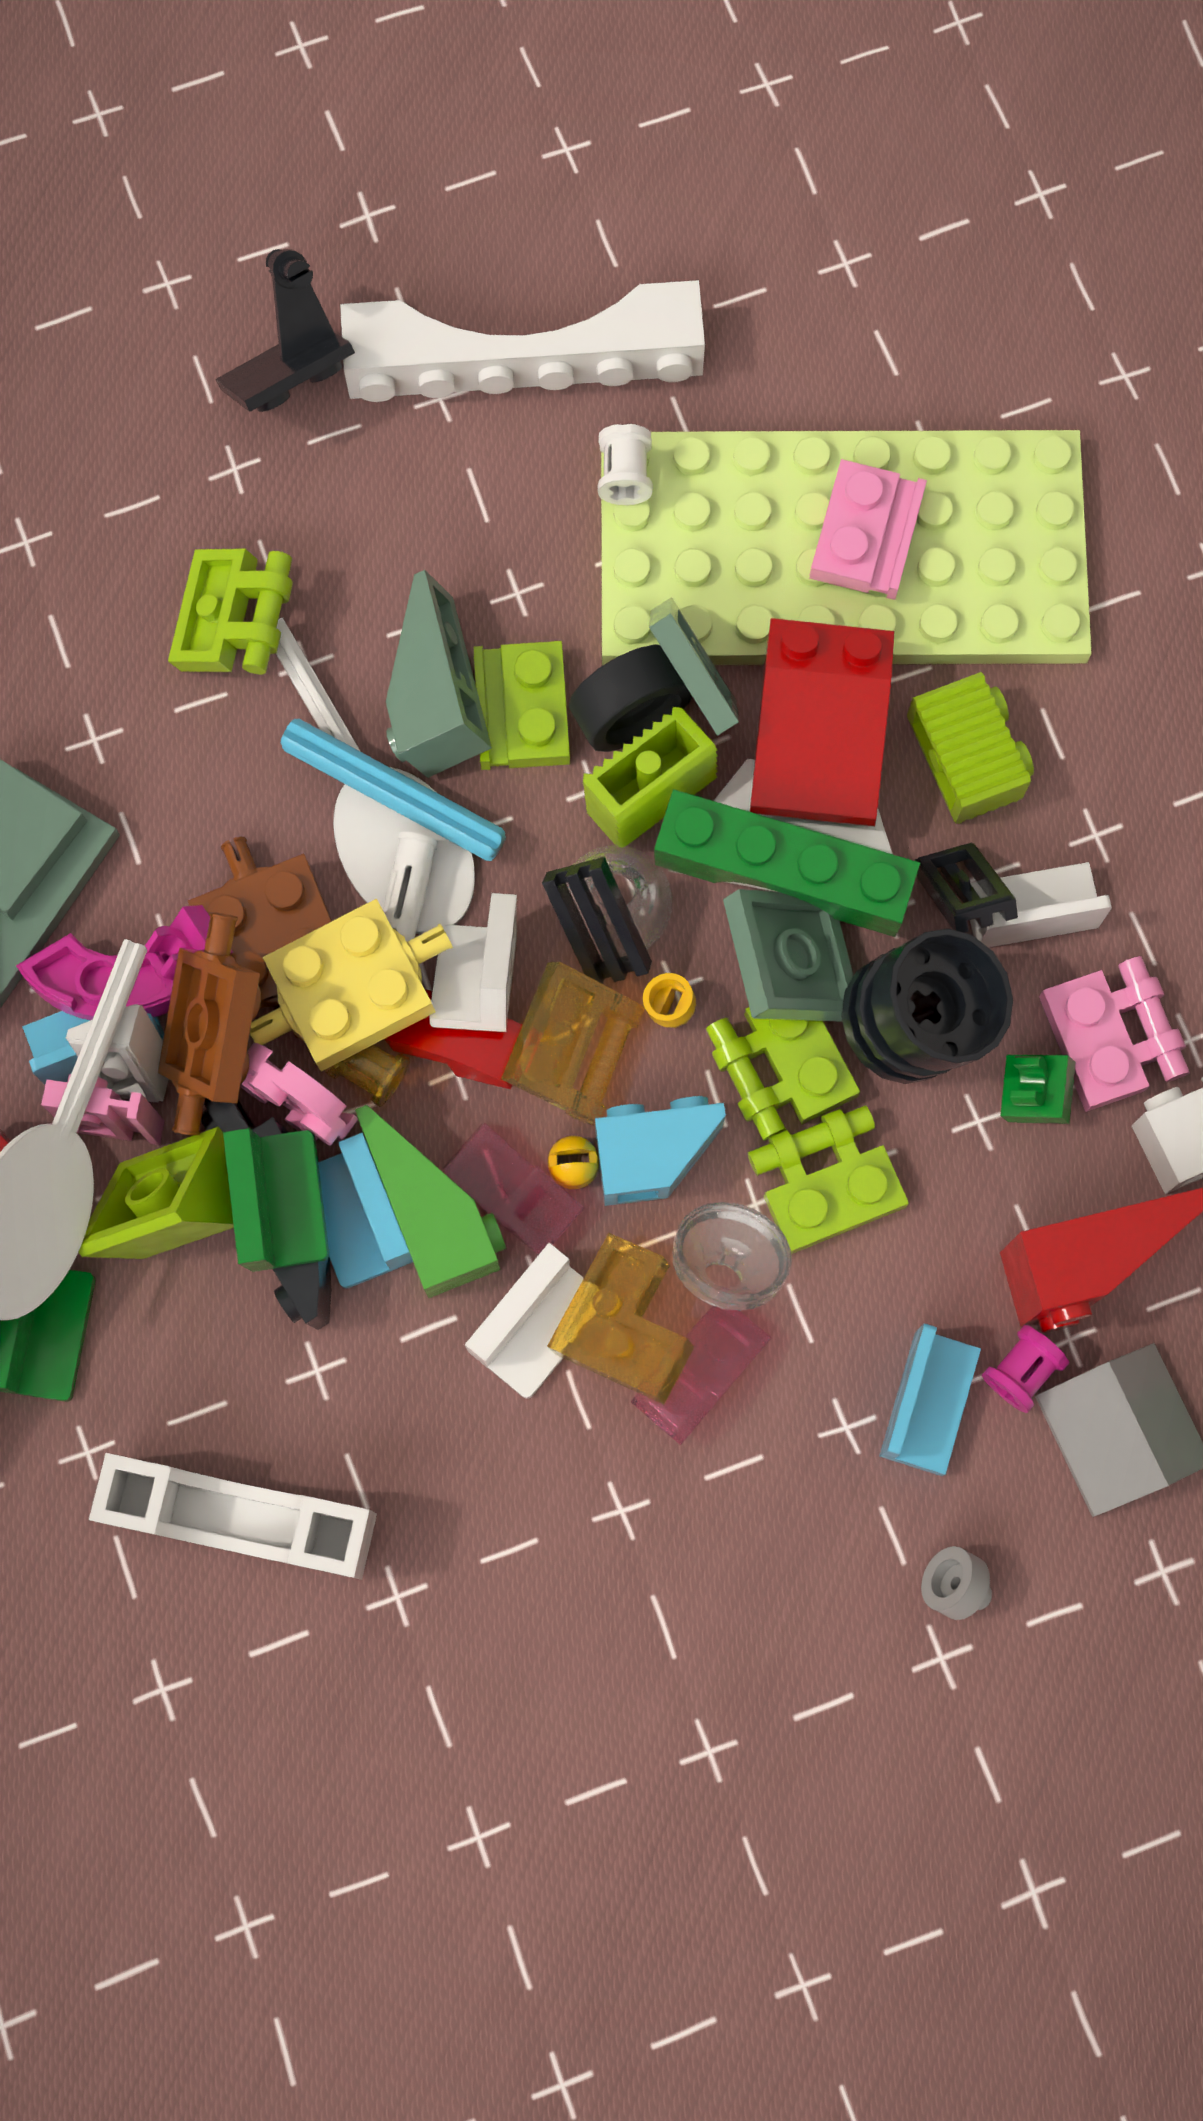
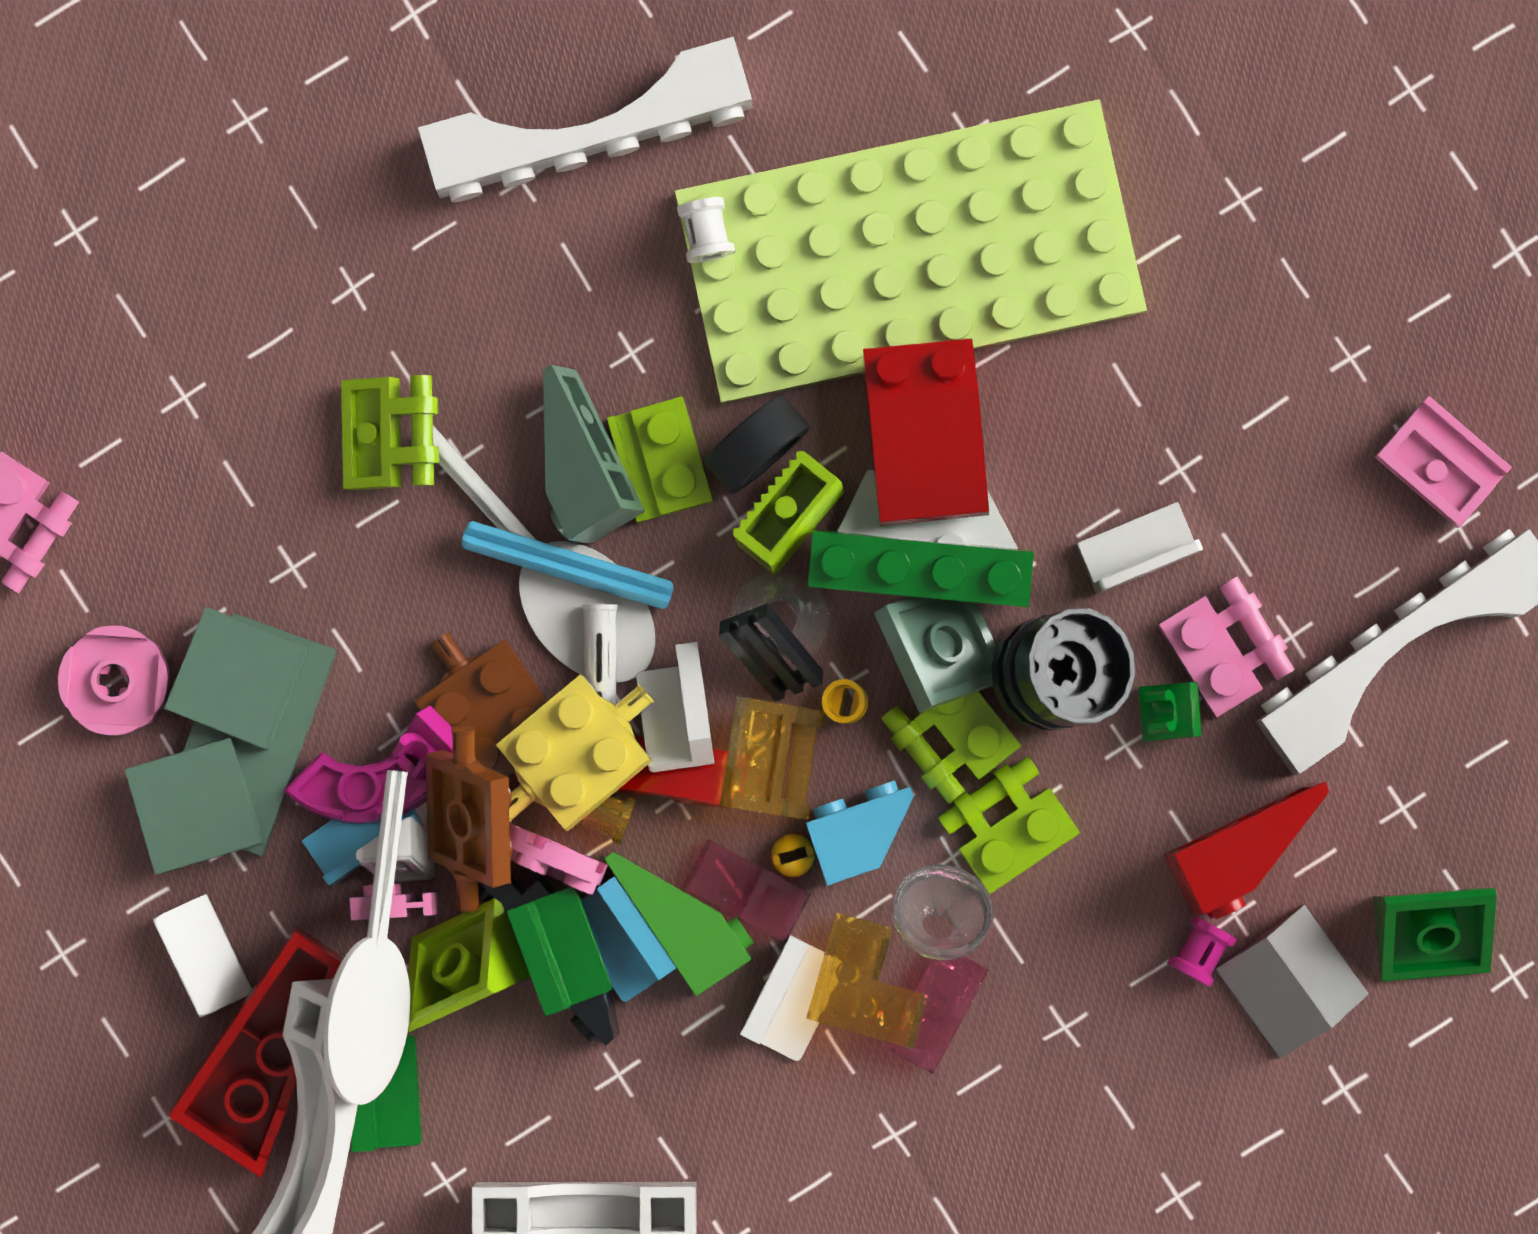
camera: 15 degrees left, 10 degrees up
black plate [215,249,355,412] -> none
sand green tile [649,597,739,736] -> none
bright pink plate [809,459,927,600] -> none
medium azure panel [879,1323,981,1476] -> none
lime brick [907,672,1034,824] -> none
black tile [915,842,1018,933] -> none
light grey tile [921,1546,992,1620] -> none

